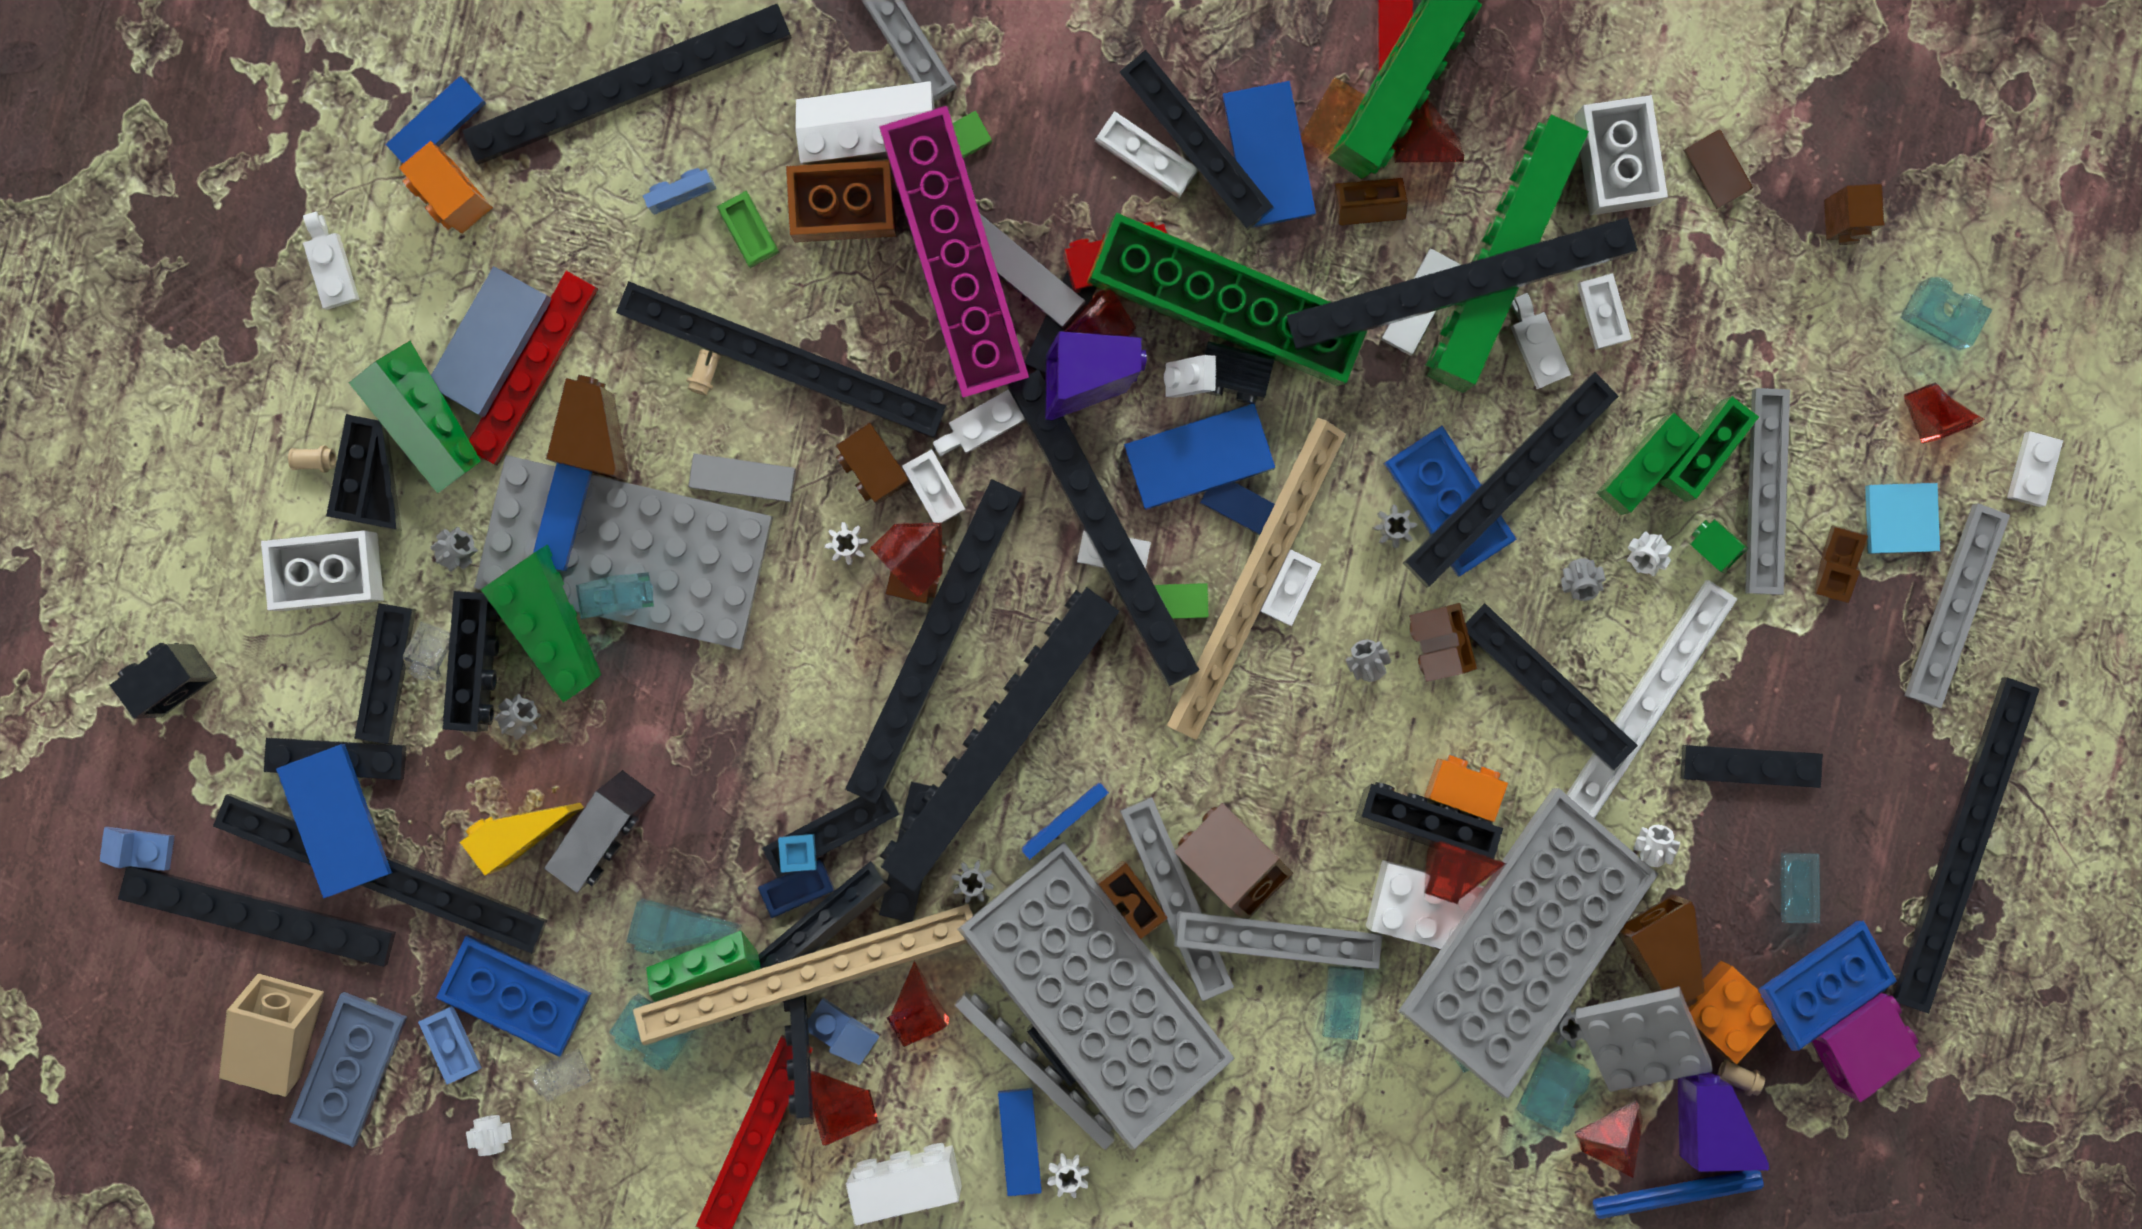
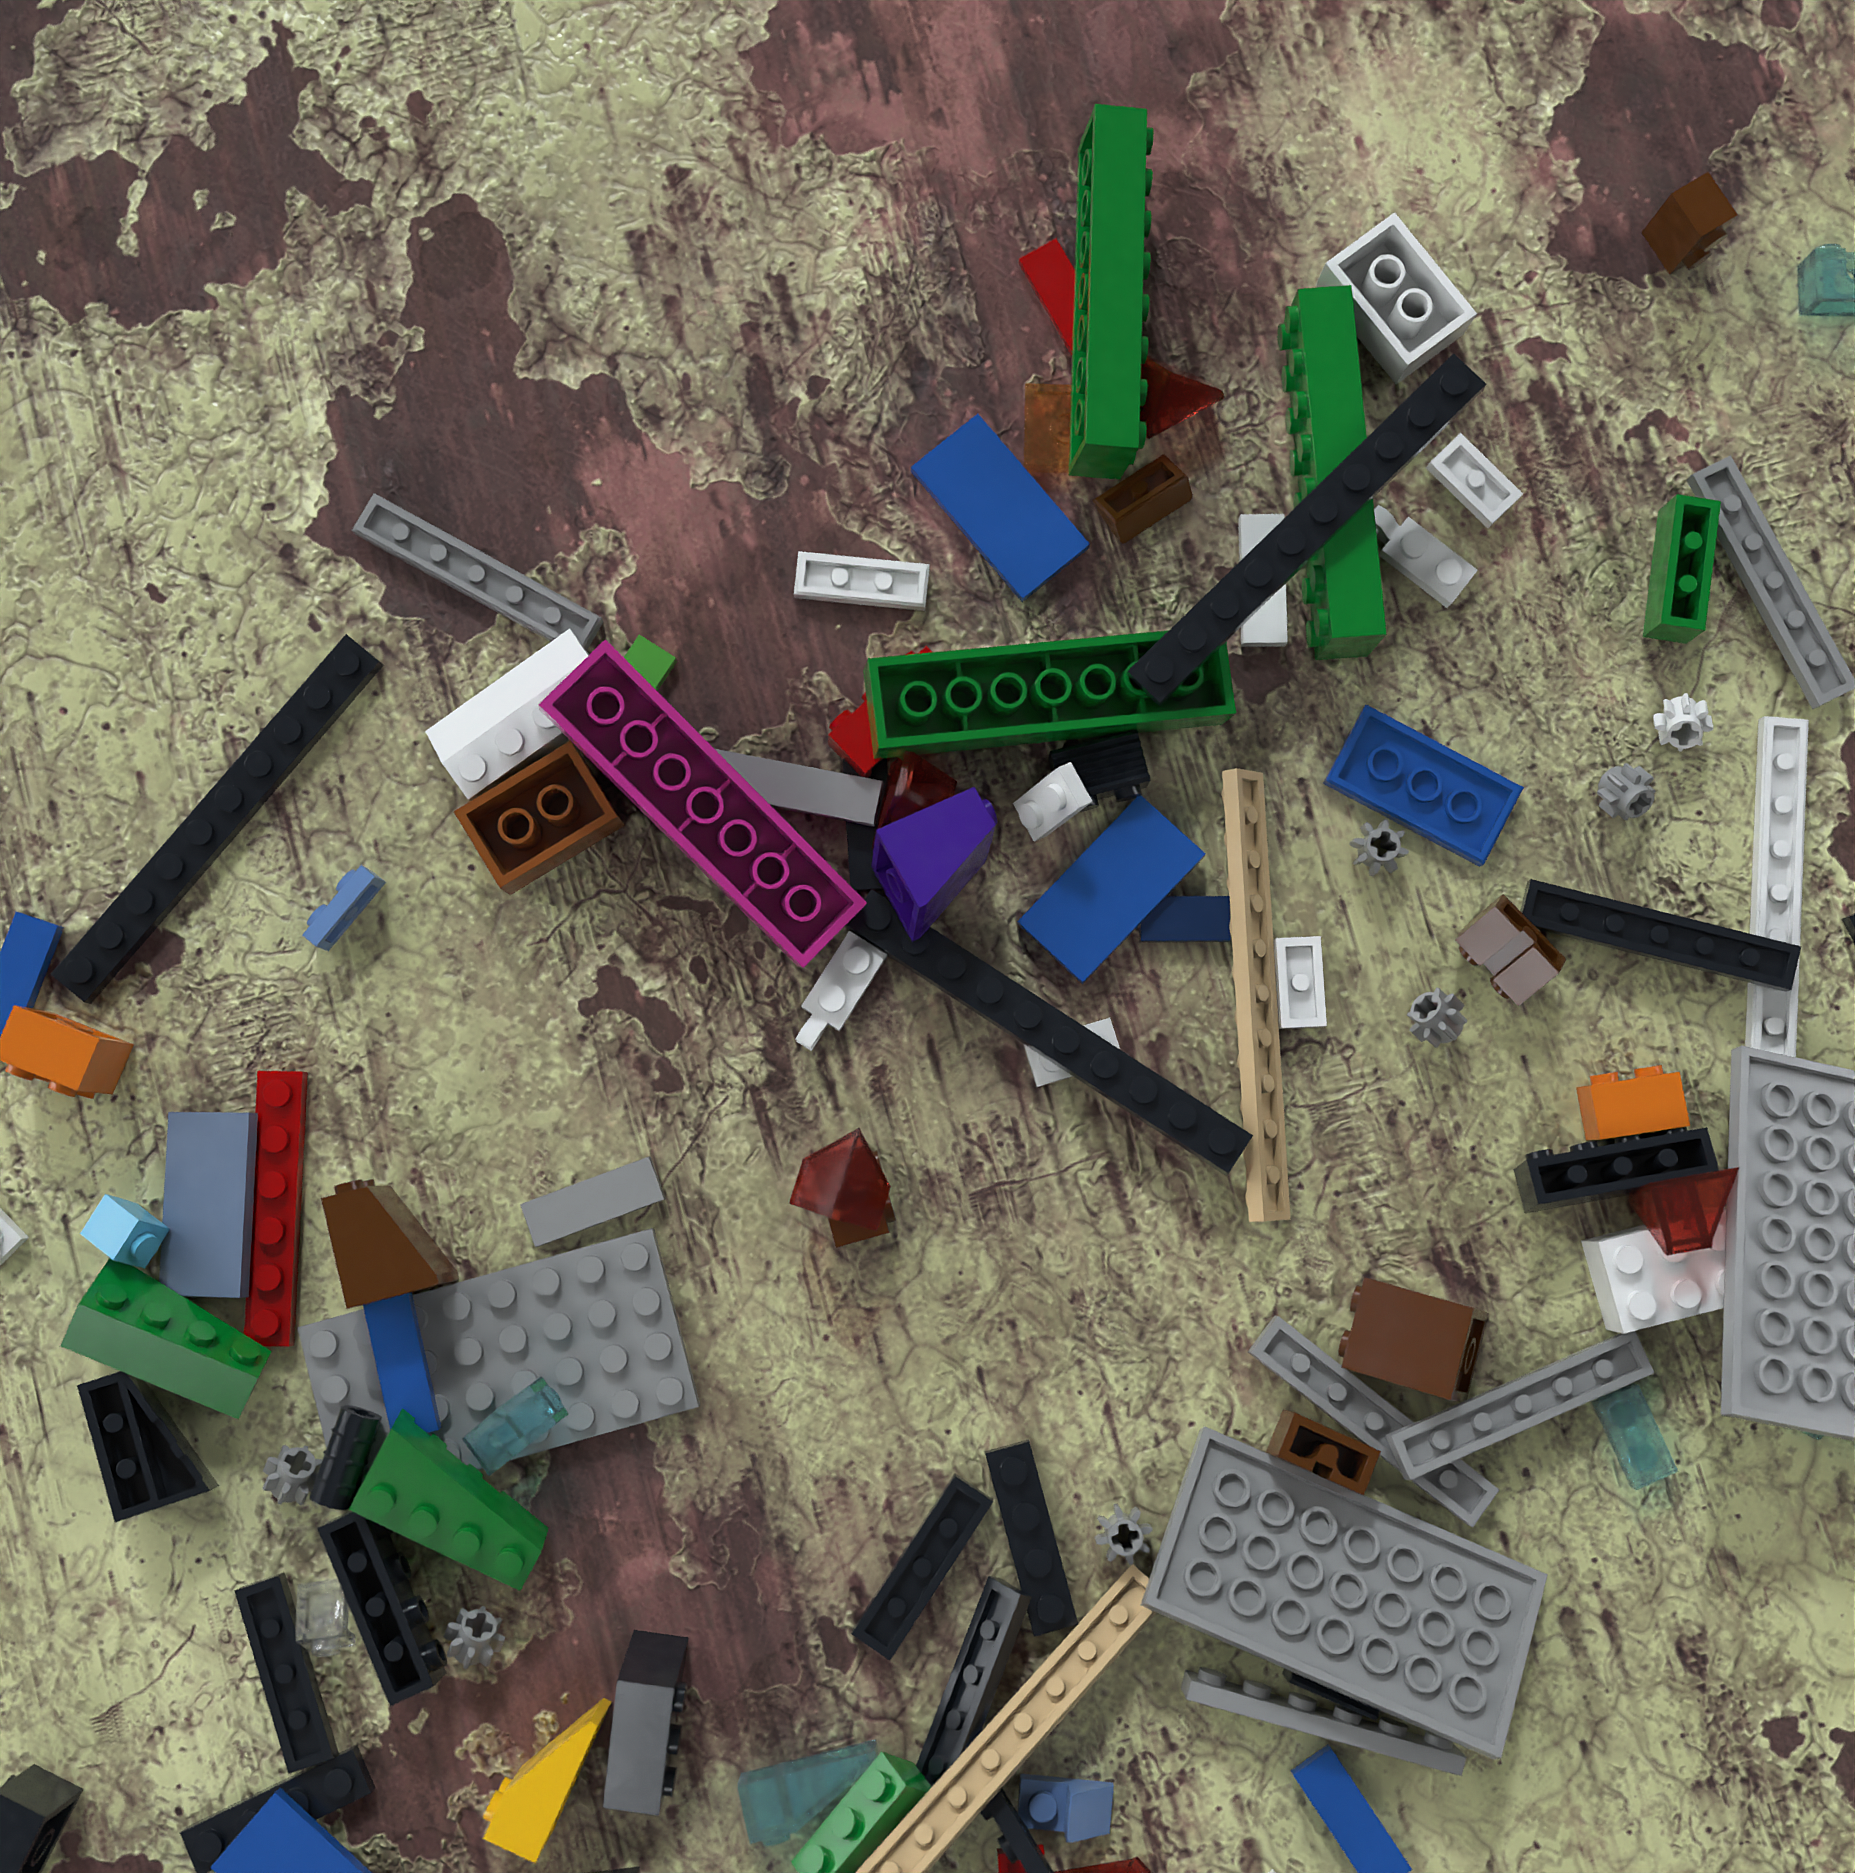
camera: 30 degrees left, 5 degrees down
white brick [261,530,384,611] -> none
tan pin [288,445,336,473] -> none
black plate [616,281,947,439] -> none
tan pin [686,349,721,396] -> none
bright green tile [716,191,780,268] -> none
dark blue tile [758,859,835,919] -> none
dark azure plate [778,834,817,872] -> none
white gear [825,522,869,565] -> none
reddish brown brick [836,423,911,505] -> none
black plate [845,479,1023,804] -> none
black brick [880,587,1120,891] -> none
clear red slope [887,960,949,1047] -> none
white plate [902,449,966,526] -> none
blue tile [1022,782,1109,860] -> none
white gear [1047,1153,1089,1198] -> none
black plate [1119,49,1274,230] -> none
bright green tile [1155,583,1209,619] -> none
black plate [1403,372,1619,588] -> none
green brick [1596,413,1700,515] -> none
reddish brown slope [1683,129,1753,209] -> none
green brick [1690,519,1749,573] -> none
none -> medium azure brick [80,1194,170,1269]
none -> black axle [309,1405,382,1510]

